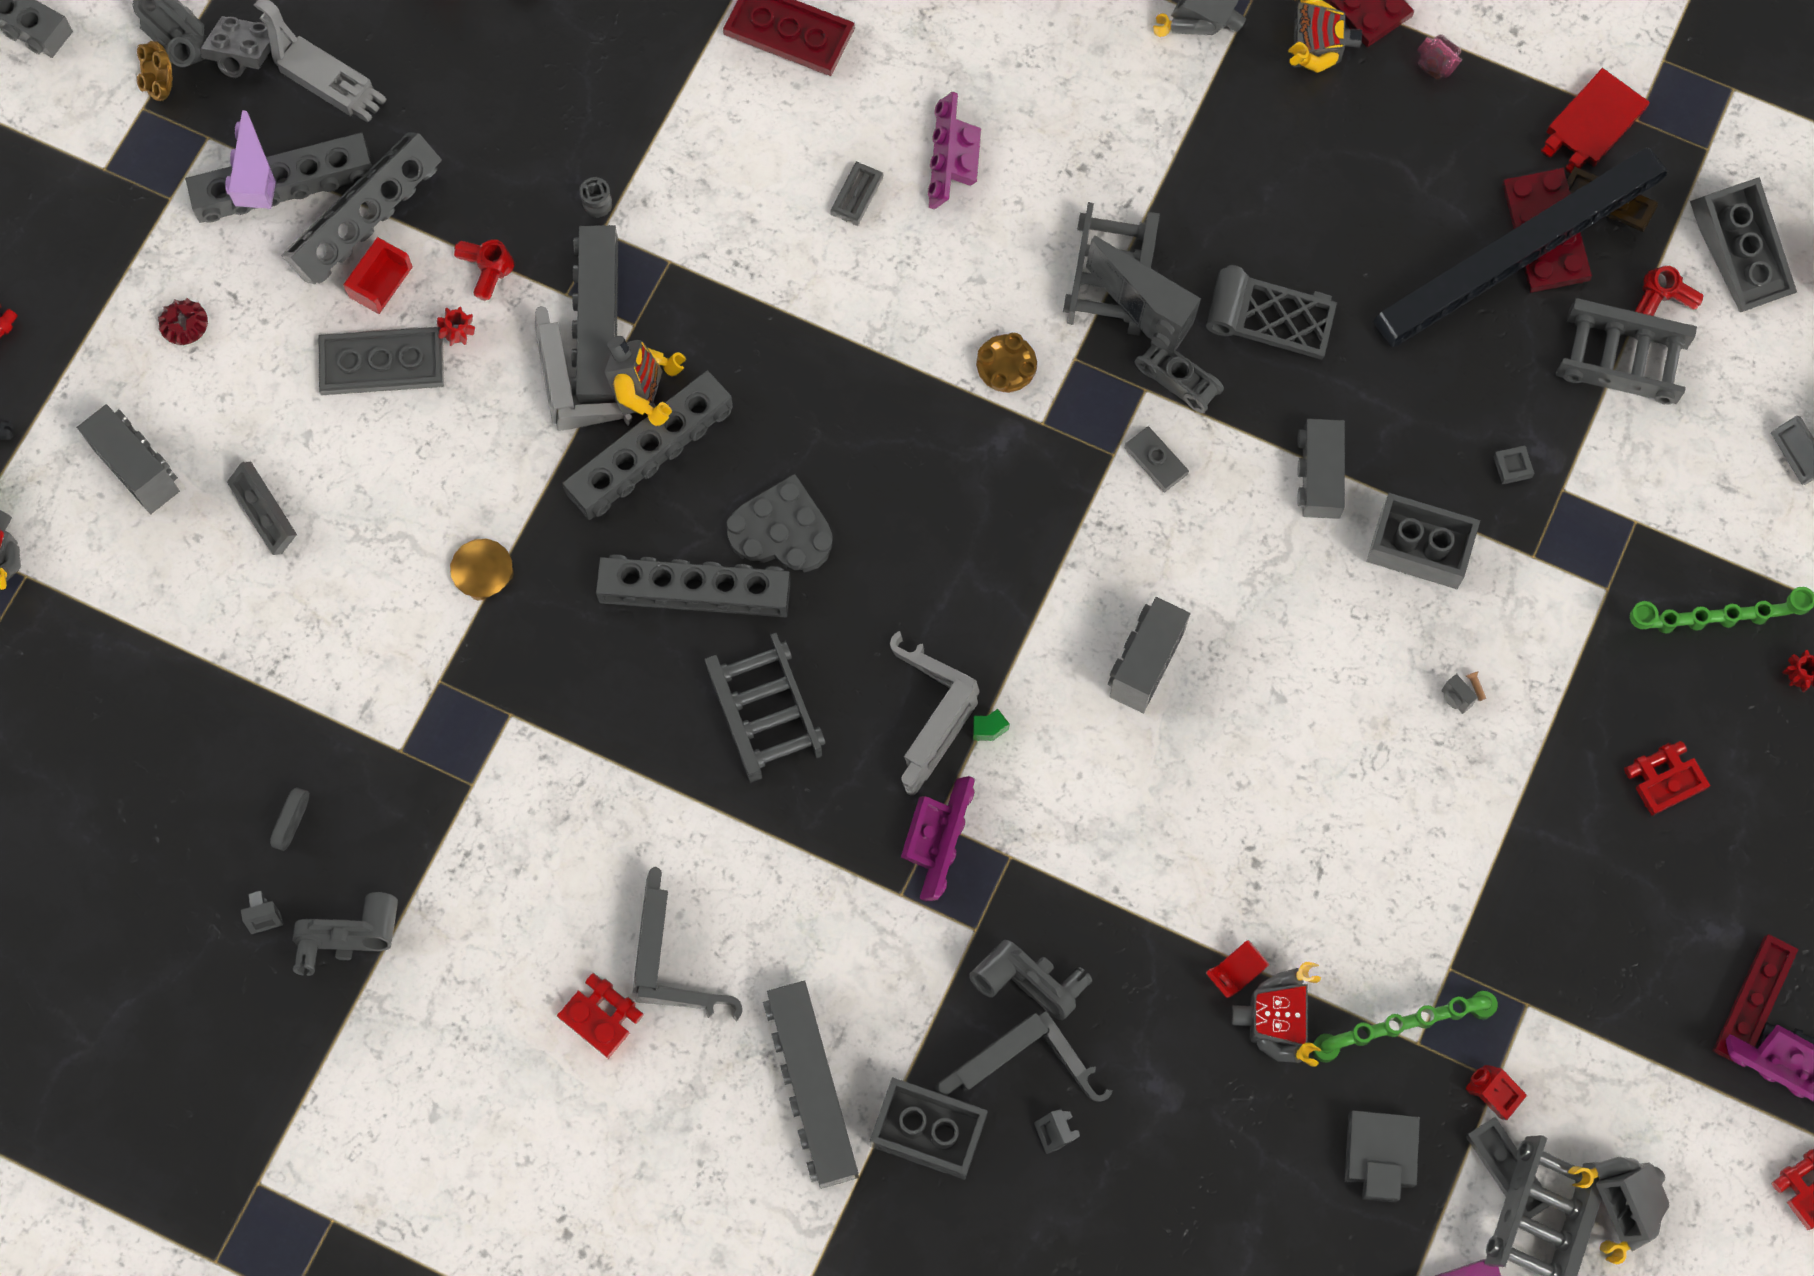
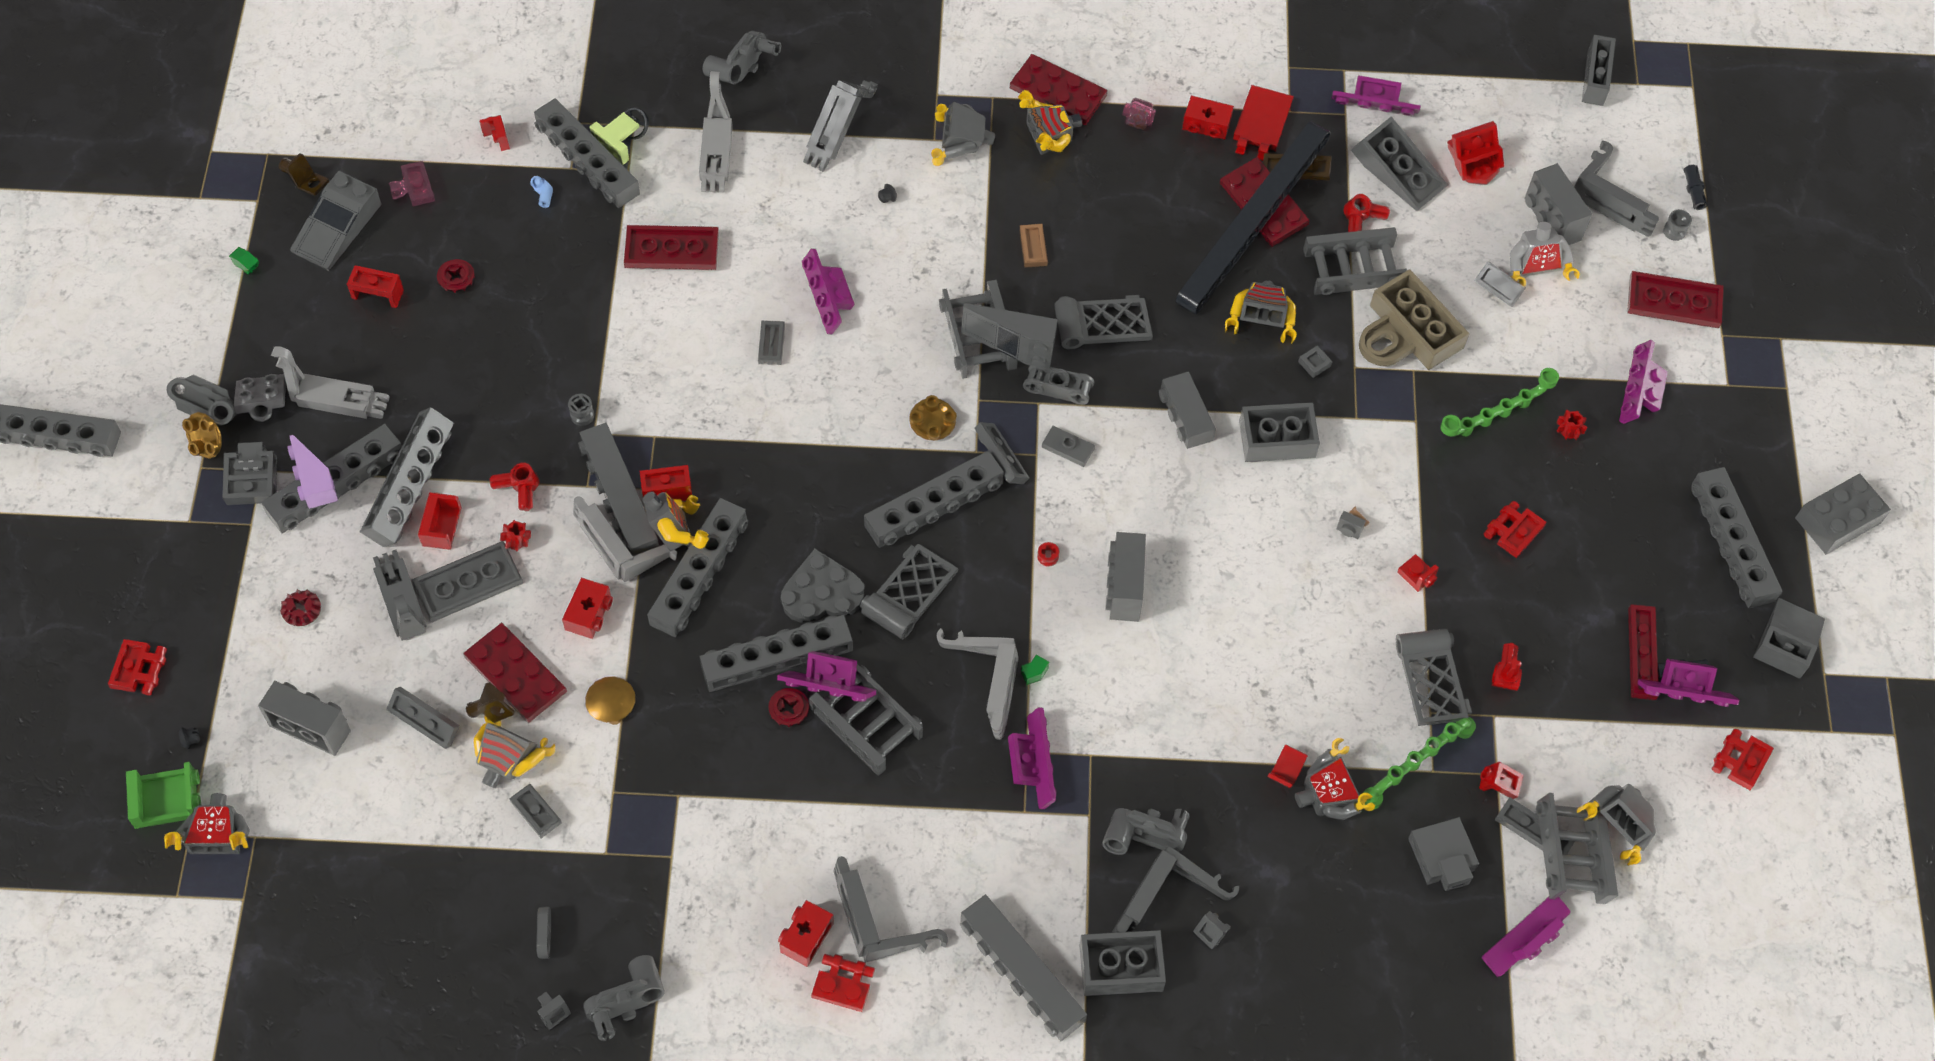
camera: 25 degrees left, 10 degrees down
none -> dark grey piece [223,442,277,505]
none -> dark grey hinge [373,549,427,641]
none -> dark red plate [463,622,567,723]
none -> dark brown bracket [466,682,515,723]
none -> torso [473,716,555,788]
none -> dark grey plate [509,784,562,839]
none -> red brick [562,577,613,639]
none -> red panel [640,465,692,501]
none -> dark red gear [769,688,809,727]
none -> magenta bracket [777,651,876,702]
none -> red brick [778,900,834,967]
none -> dark grey piece [860,544,958,640]
none -> dark grey brick [864,450,1004,548]
none -> black piece [878,183,897,203]
none -> dark grey plate [974,422,1029,484]
none -> medium nougat tile [1020,224,1048,267]
none -> red bush [1037,542,1060,566]
none -> red brick [1182,95,1234,140]
none -> torso [1225,281,1297,344]
none -> magenta bracket [1331,75,1421,116]
none -> dark tan brick [1359,269,1470,370]
none -> dark grey piece [1396,628,1472,726]
none -> red bracket [1397,554,1439,592]
none -> red axle [1492,643,1522,691]

